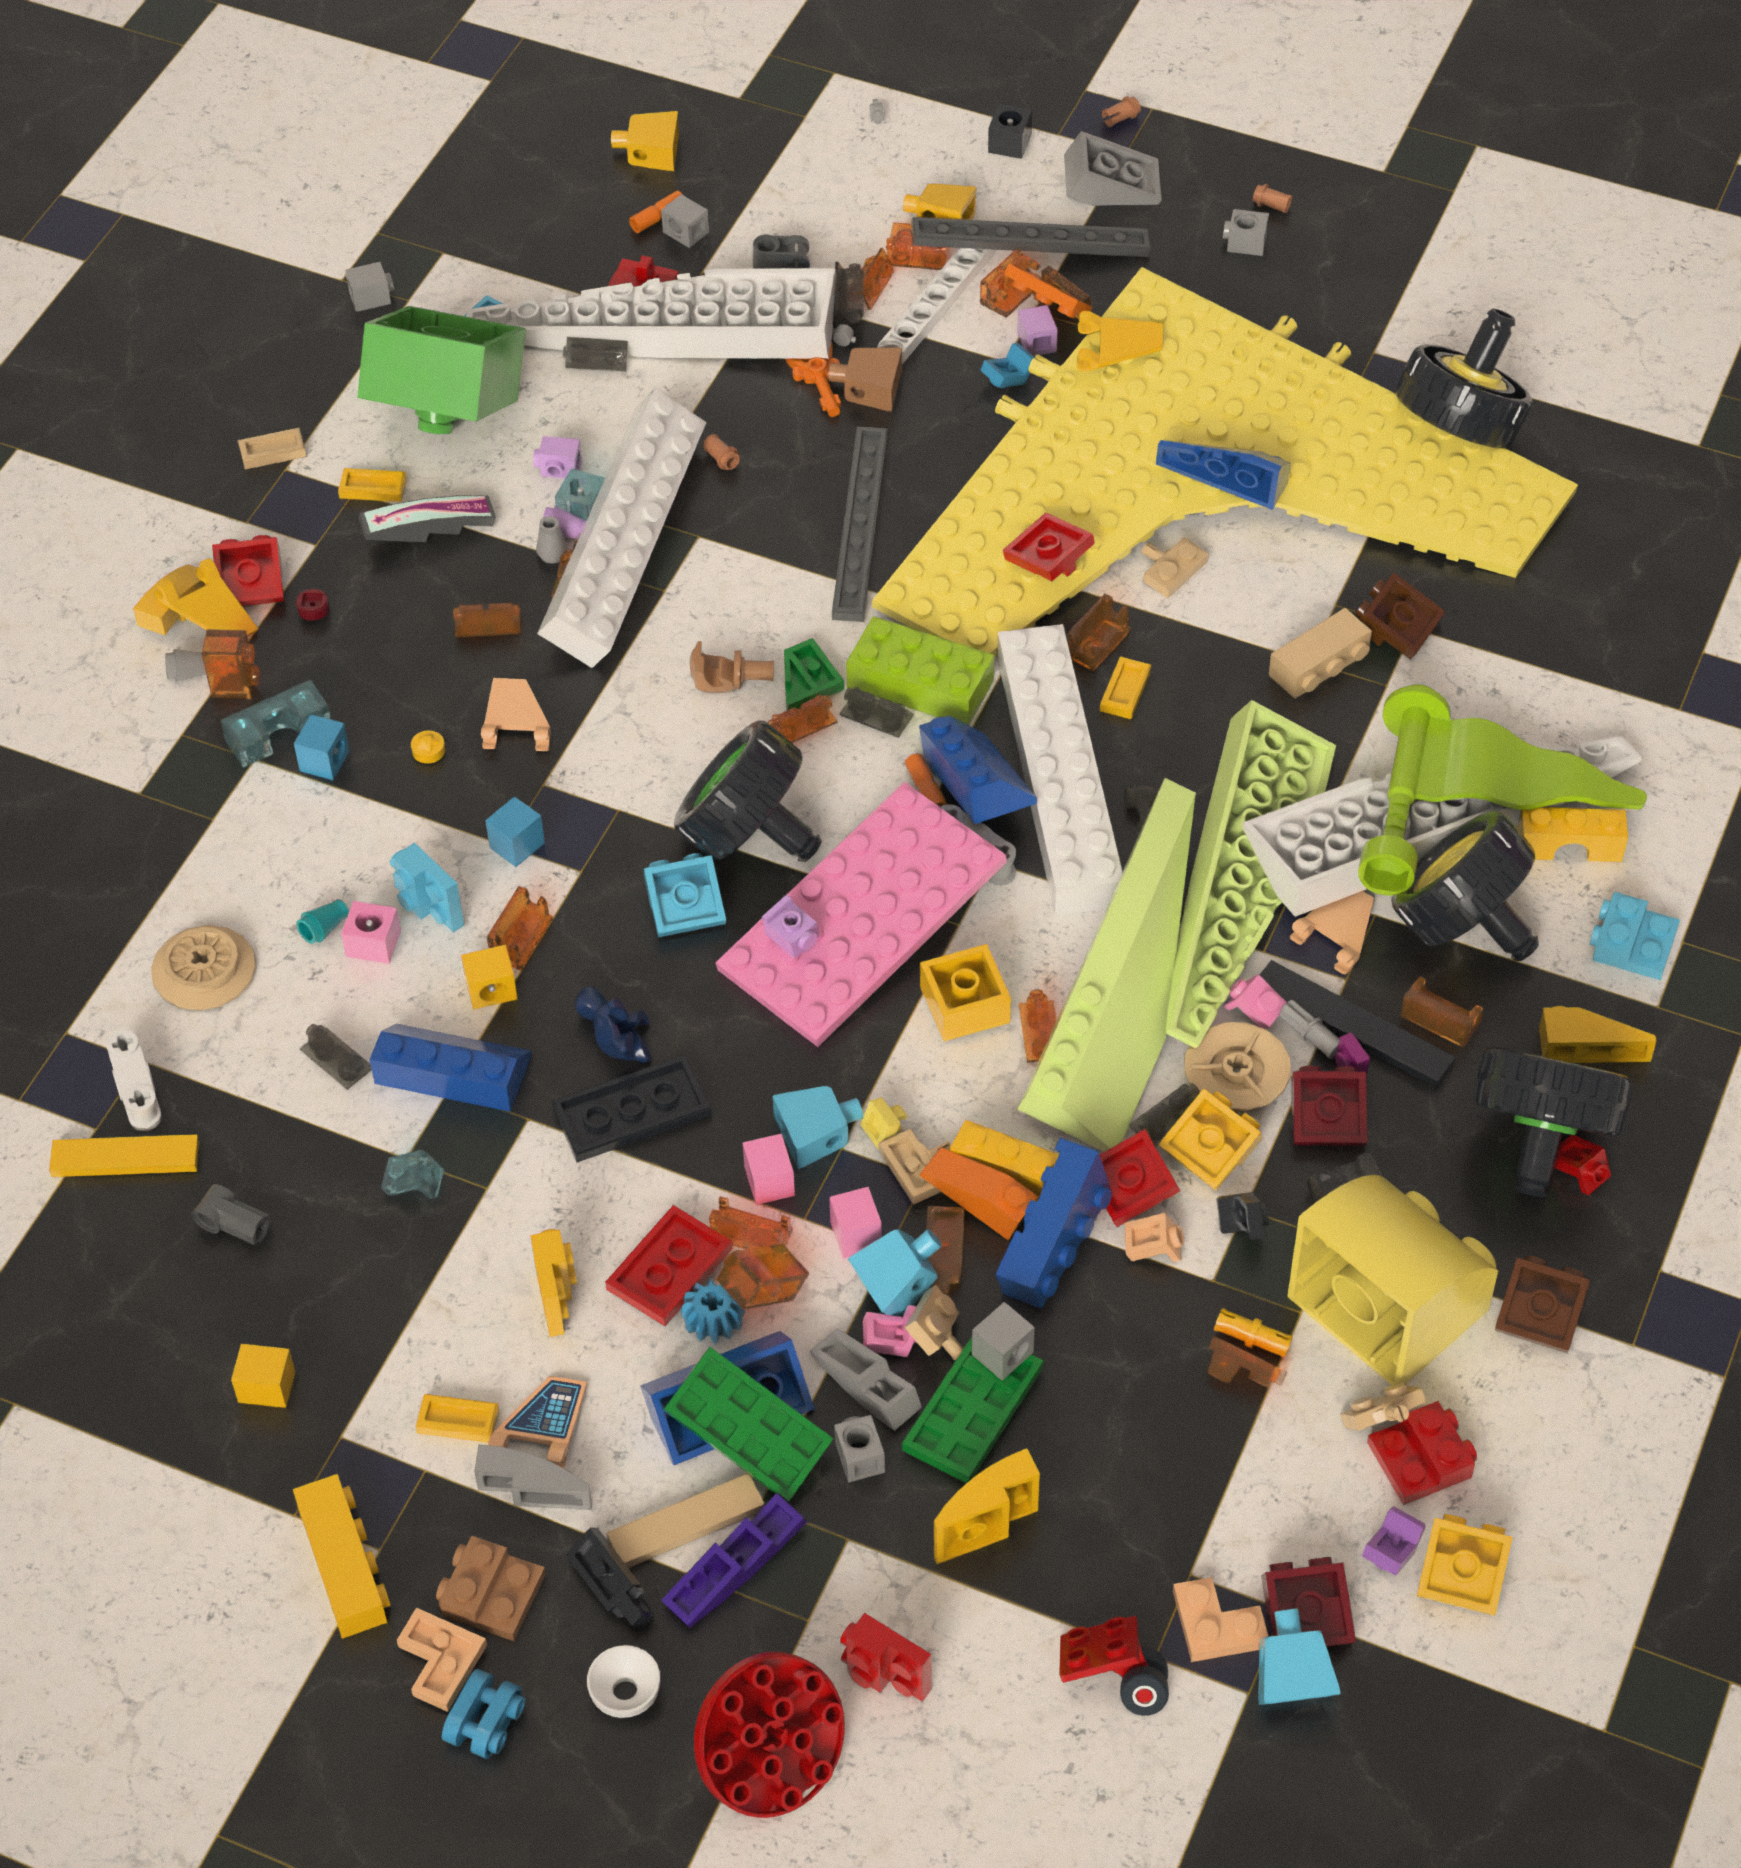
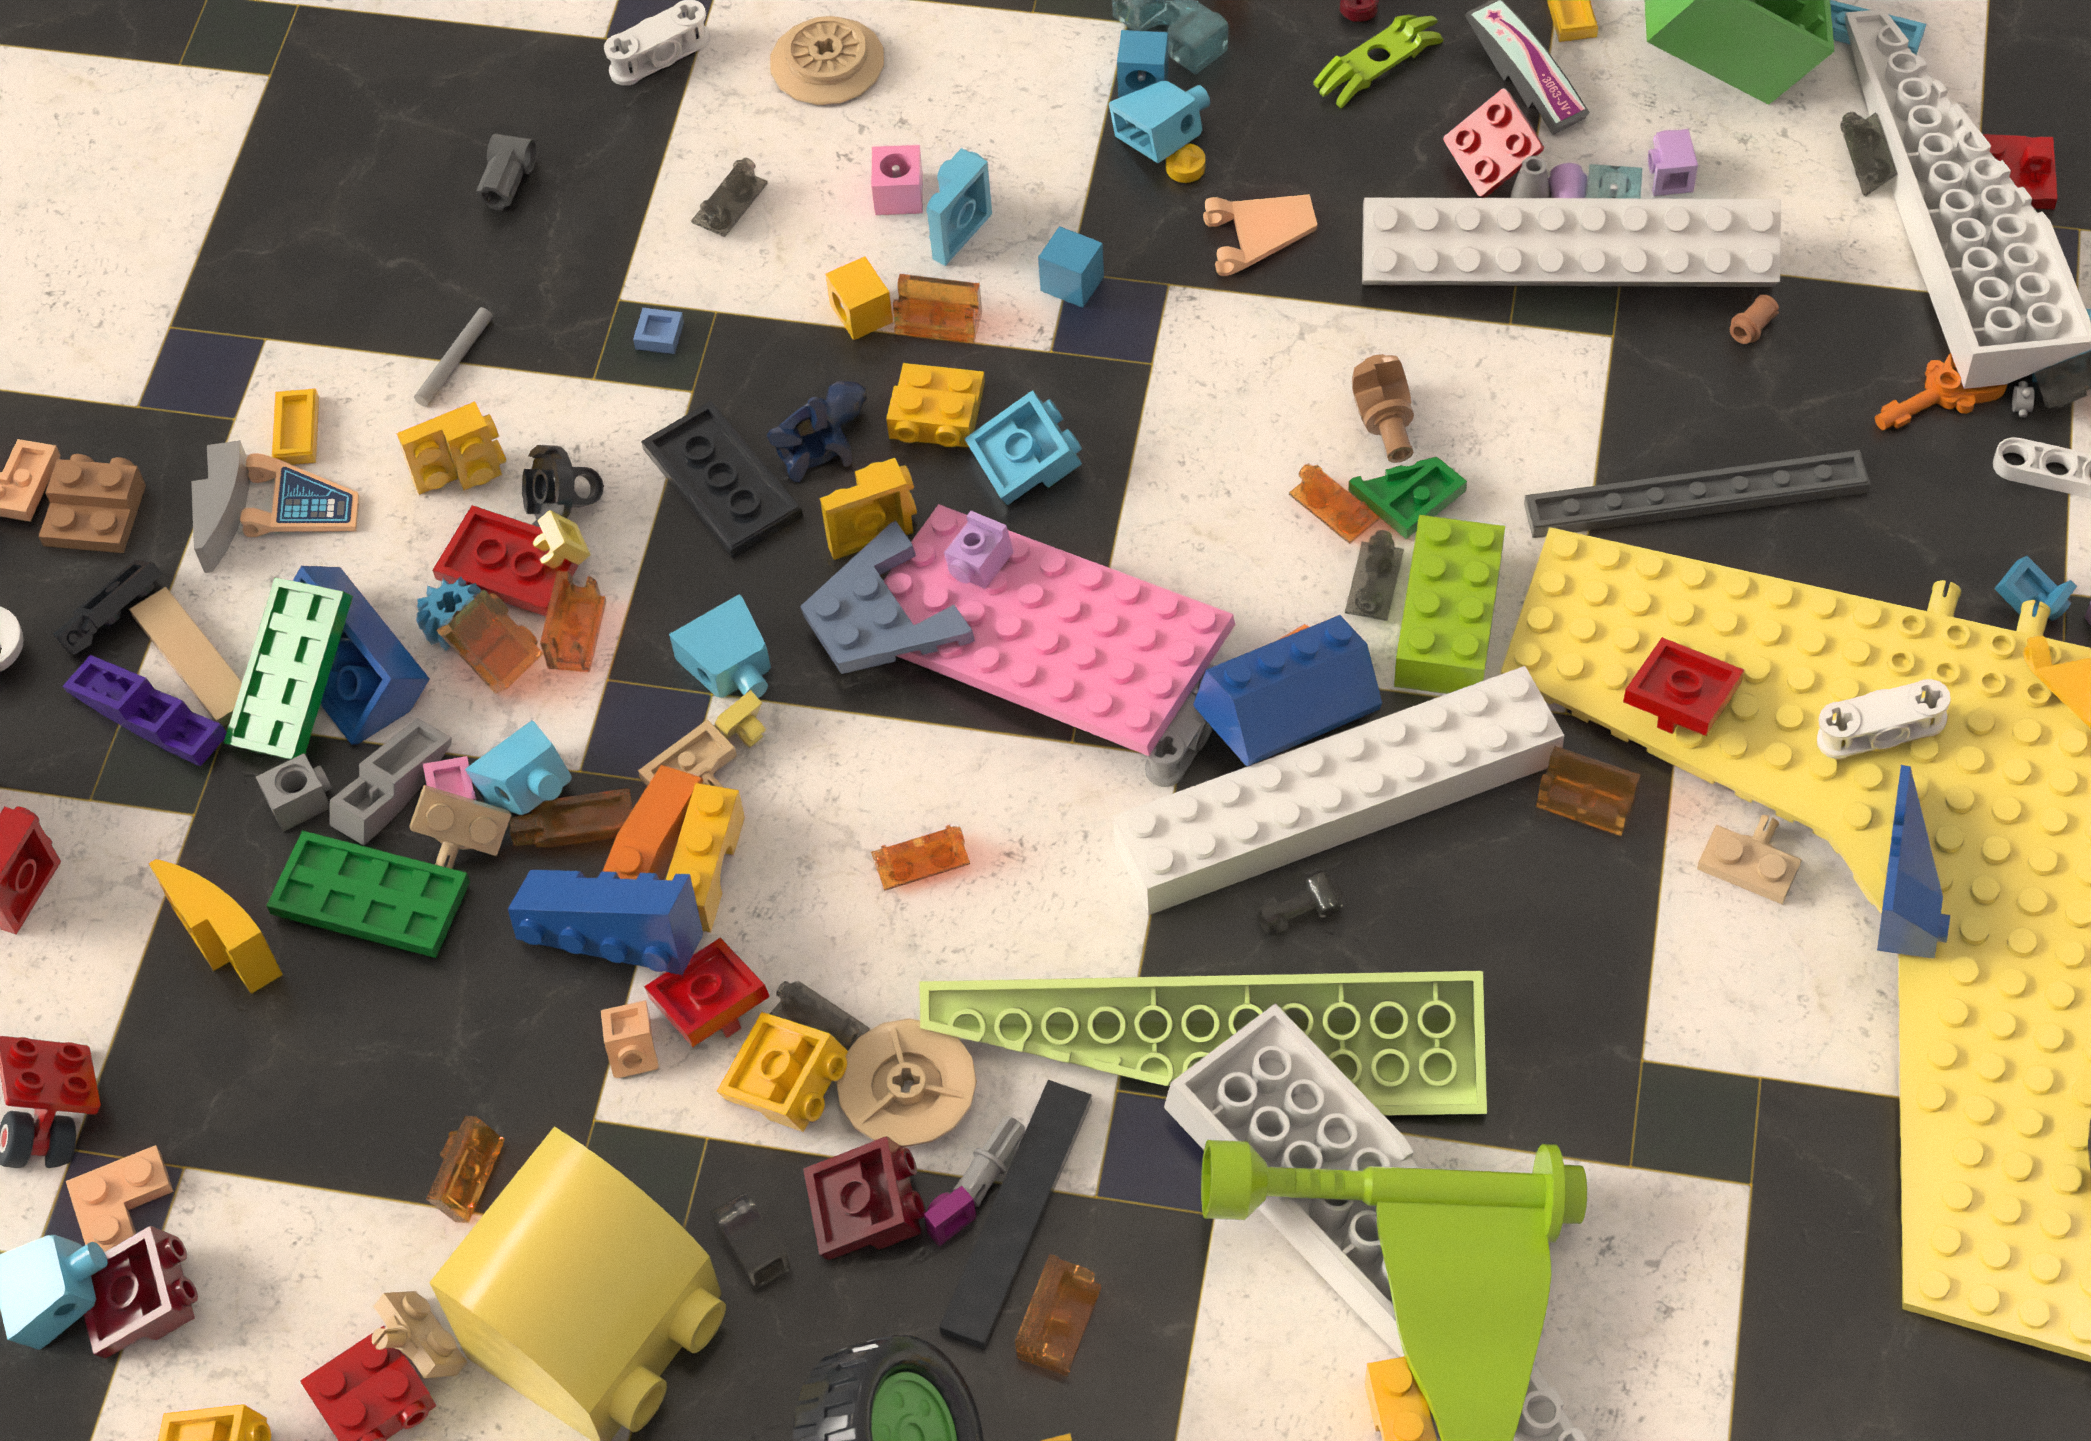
camera: 80 degrees right, 5 degrees up
yellow tile [49,1134,199,1177] -> none
yellow piece [231,1344,295,1408] -> none
yellow brick [293,1474,390,1639] -> none
teal cone [296,899,349,944] -> none
blue slope [369,1023,532,1112] -> none
clear light blue bracket [381,1150,444,1199] -> none
clear orange hinge [453,602,520,637] -> none
black wheel [674,720,822,862] -> none
bright pink piece [743,1134,795,1205] -> none
medium nougat torso [828,348,902,412] -> none
bright pink piece [829,1187,882,1259] -> none
yellow brick [920,944,1011,1042] -> none
light grey piece [972,1302,1035,1380] -> none
yellowish green wedge [1017,778,1196,1152] -> none
yellow tile [1100,657,1151,719] -> none
yellow pin [1214,1308,1293,1358] -> none
black bracket [1216,1192,1269,1240] -> none
bright pink bracket [1223,974,1287,1029] -> none
tan brick [1269,608,1372,699] -> none
light nougat flag [1290,891,1374,975] -> none
reddish brown plate [1353,572,1446,660] -> none
medium lavender bracket [1362,1506,1426,1576] -> none
black wheel [1391,811,1539,962] -> none
none -> light grey bar [414,307,493,407]
none -> black tile [522,445,604,528]
none -> light yellow tile [533,510,591,568]
none -> medium blue tile [633,308,684,354]
none -> sand blue wing [800,521,975,674]
none -> yellow plate [820,458,917,560]
none -> yellow plate [886,363,985,447]
none -> medium azure torso [1109,81,1210,163]
none -> lime piece [1313,15,1444,108]
none -> plate [1443,89,1544,198]
none -> white piece [1817,679,1951,759]

